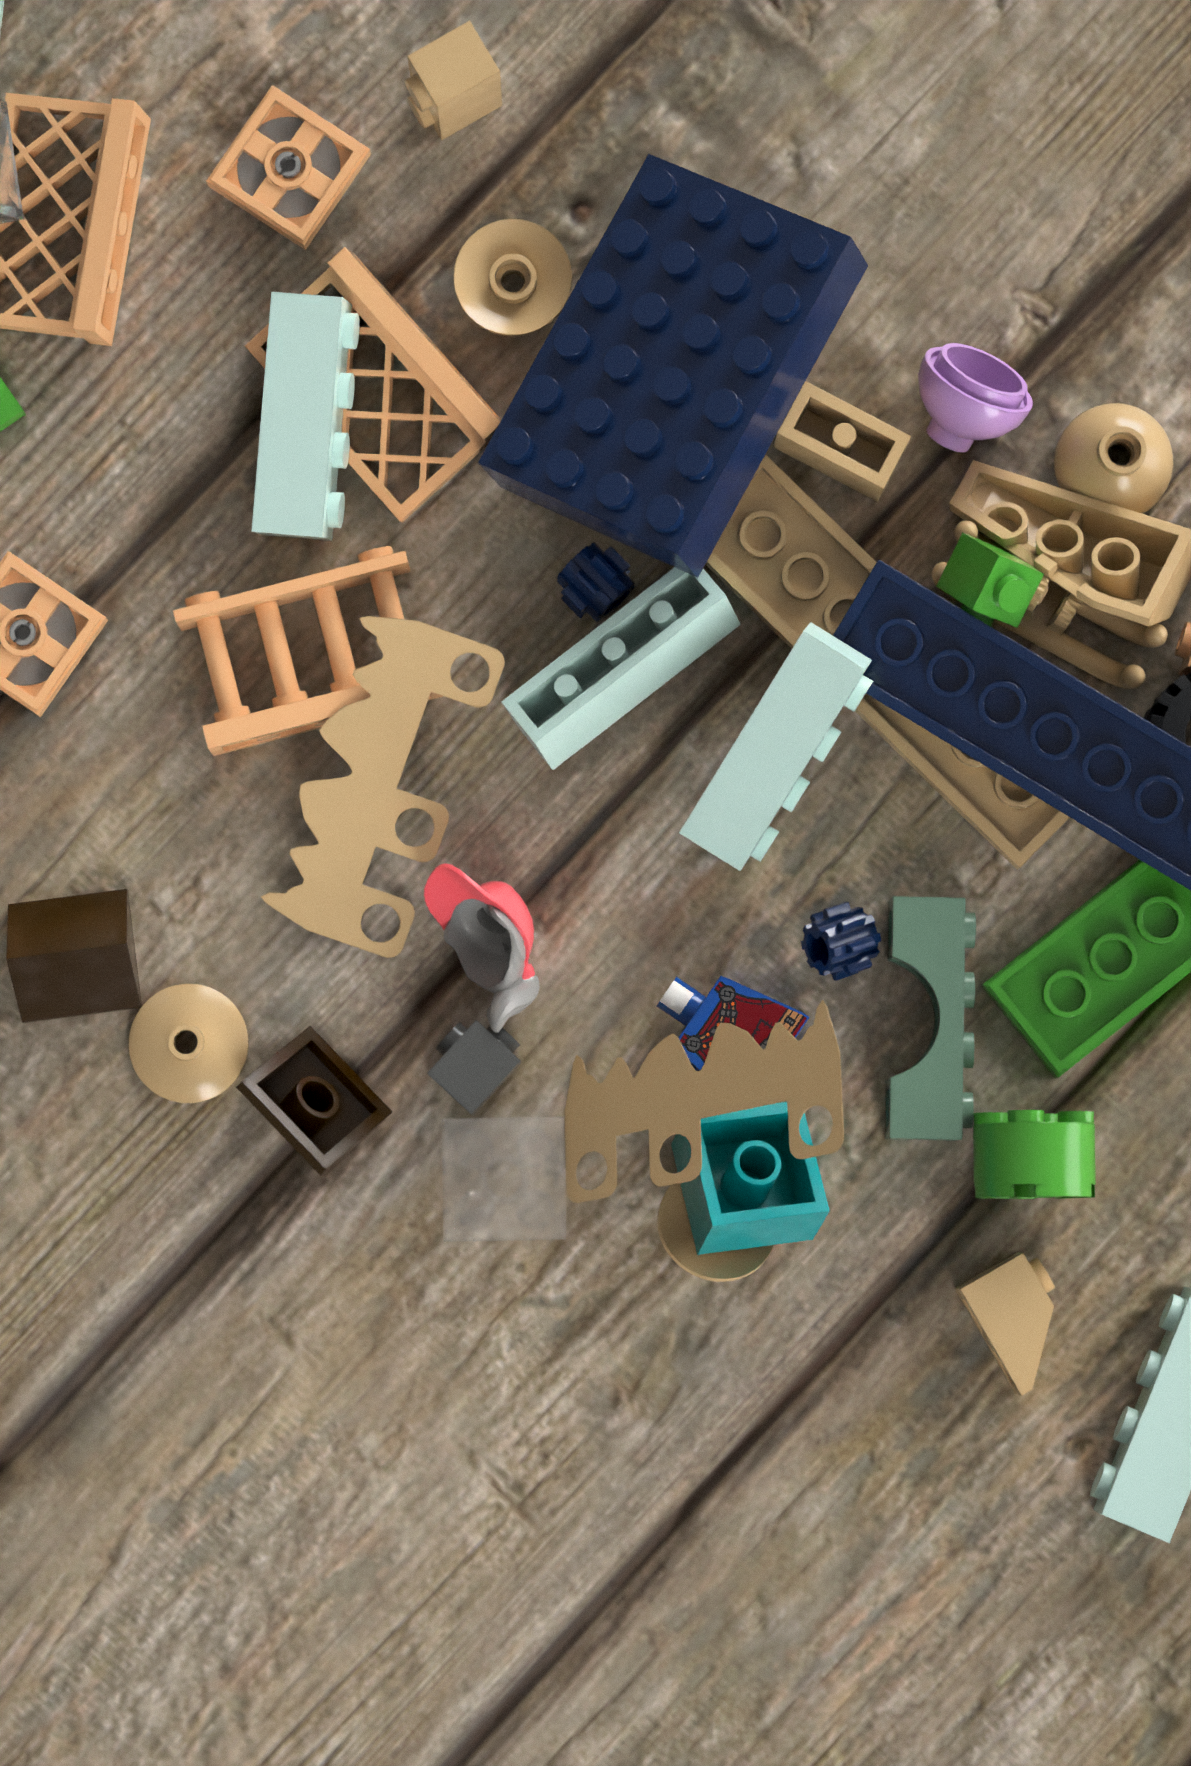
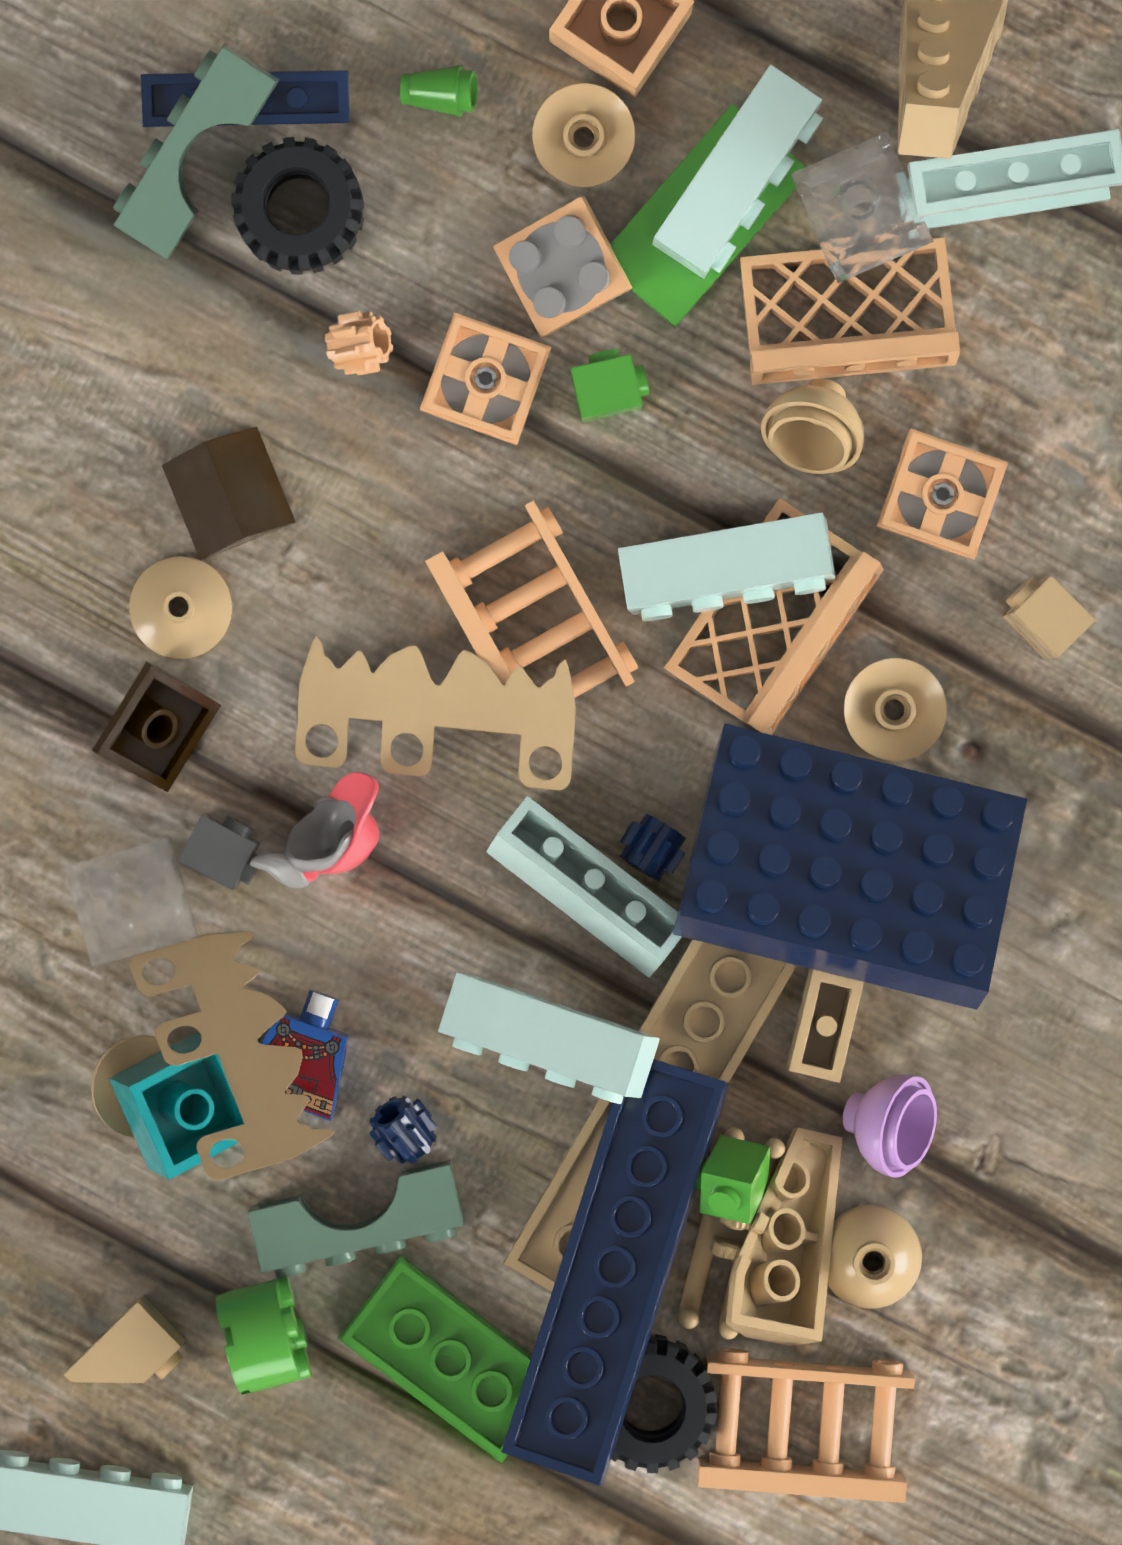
camera: 75 degrees right, 5 degrees up
none -> bright green brick [570,349,650,423]
none -> tan piece [761,379,864,474]

